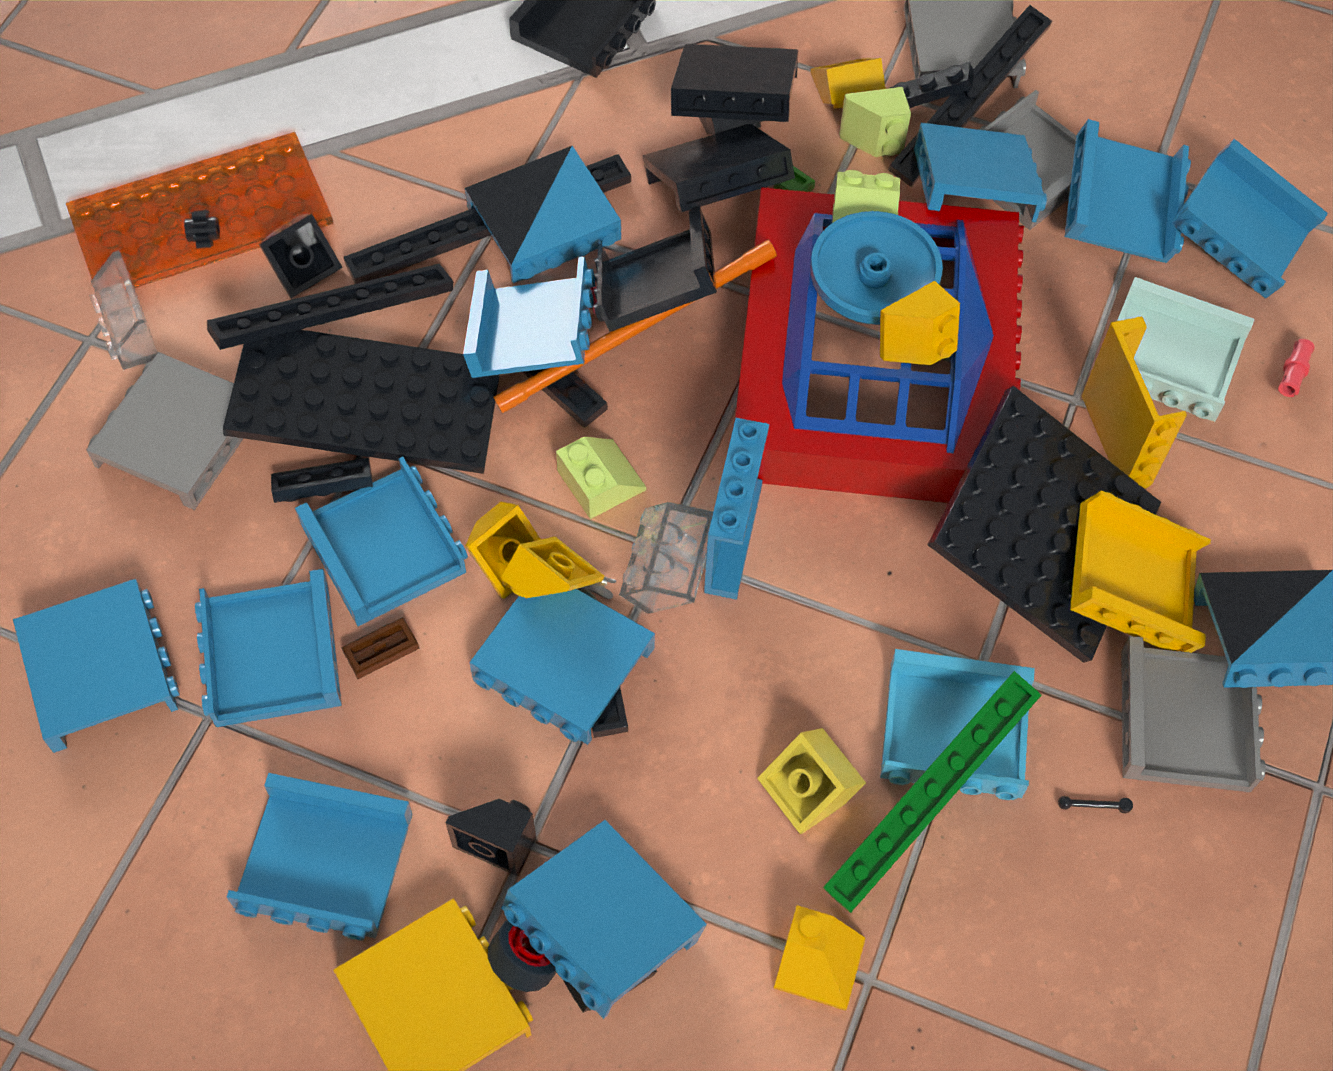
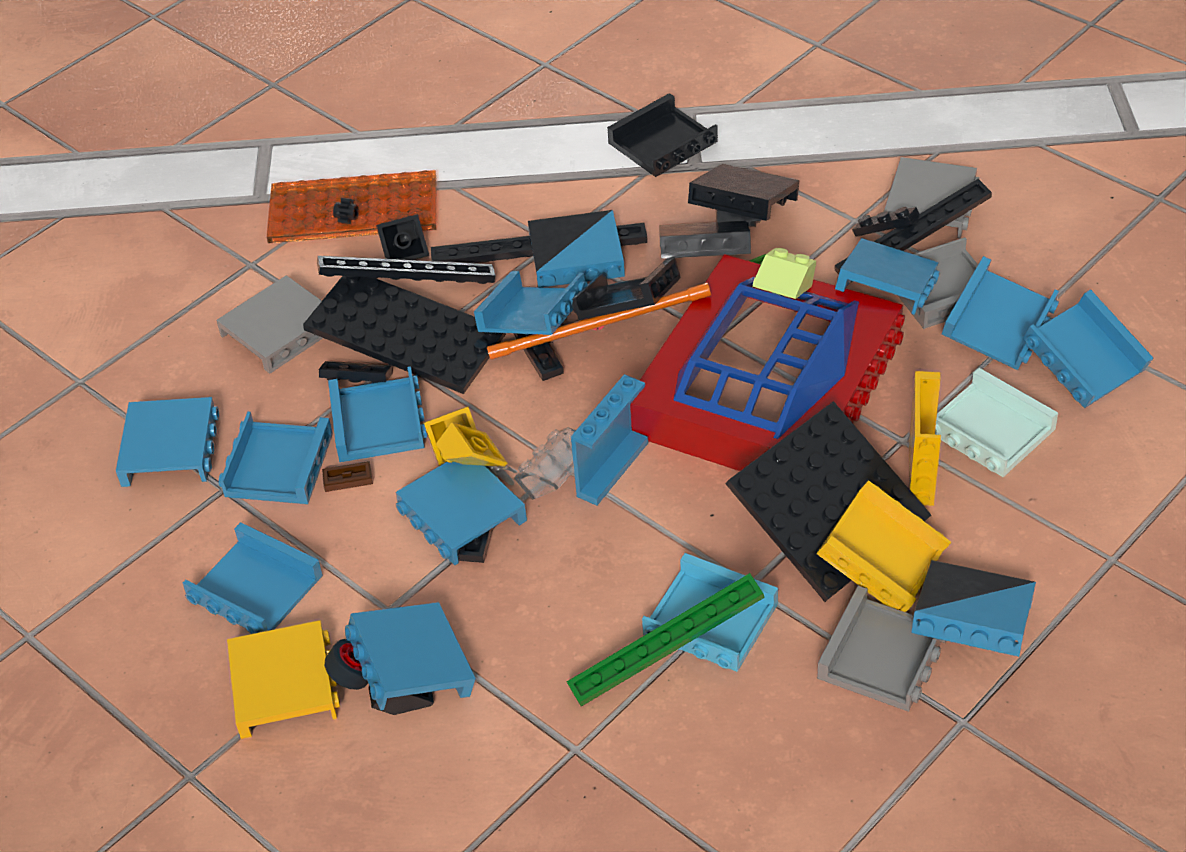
camera: 25 degrees right, 15 degrees down
clear slope [89,250,158,370] -> none
black slope [445,799,536,876] -> none
yellowish green slope [556,437,646,519] -> none
light yellow slope [757,728,866,834] -> none
yellow slope [774,905,865,1011] -> none
yellow slope [810,58,886,109] -> none
dark azure dish [810,211,943,325] -> none
yellowish green slope [839,87,911,157] -> none
yellow slope [880,281,960,365] -> none
black hinge [1058,796,1133,814] -> none
coral pin [1278,339,1315,397] -> none

